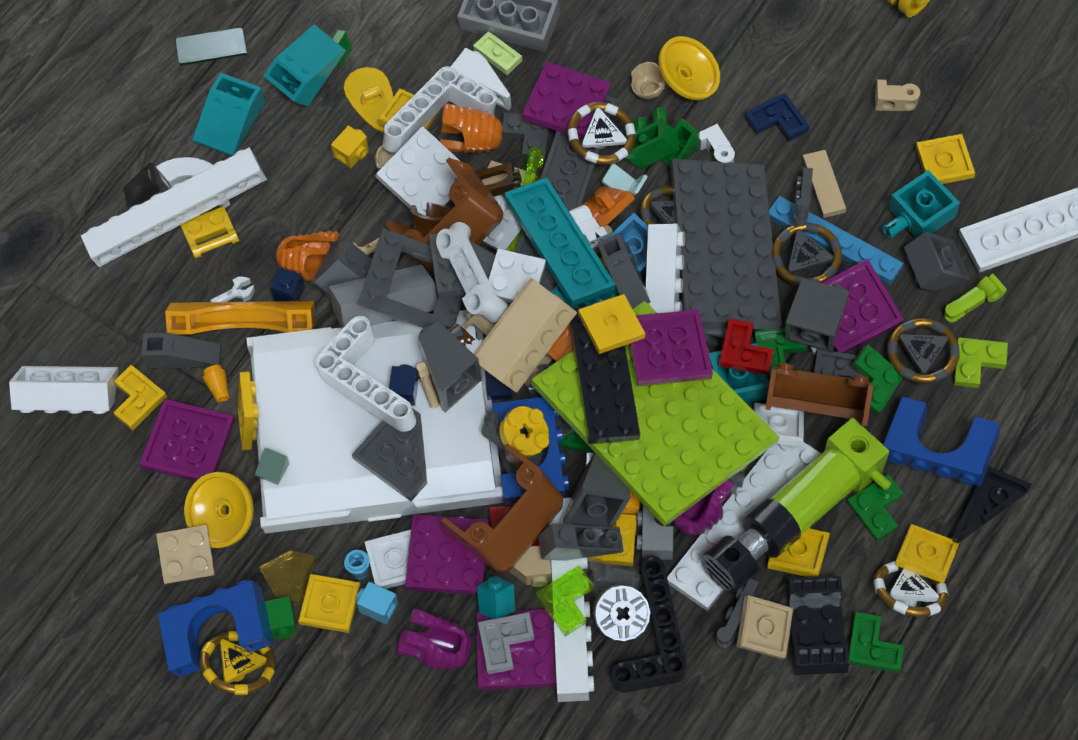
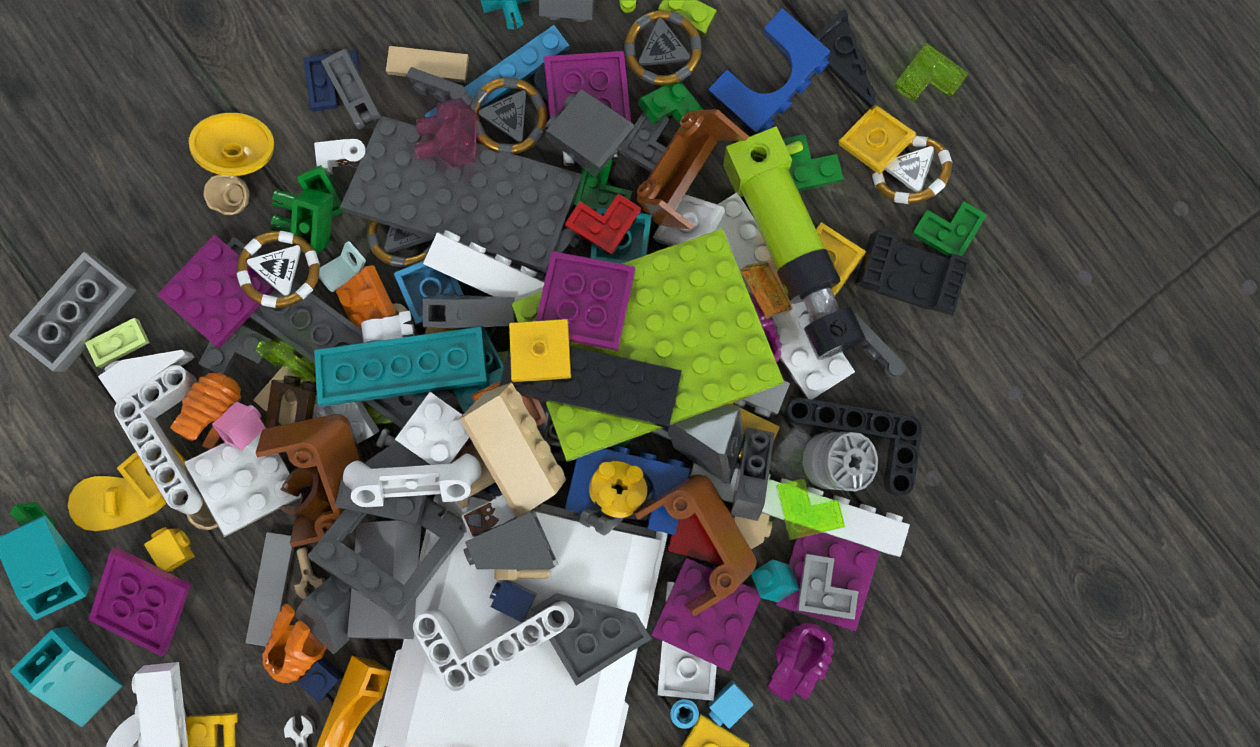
camera: 75 degrees left, 20 degrees up
tan plate [736,595,793,659] -> none
none -> magenta plate [89,547,191,657]
none -> bright pink brick [212,402,266,451]
none -> light grey tile [245,532,294,646]
none -> dark grey plate [321,49,382,130]
none -> clear pink brick [414,98,477,167]
none -> clear yellow tile [740,262,793,319]
none -> clear neon green plate [893,43,969,102]

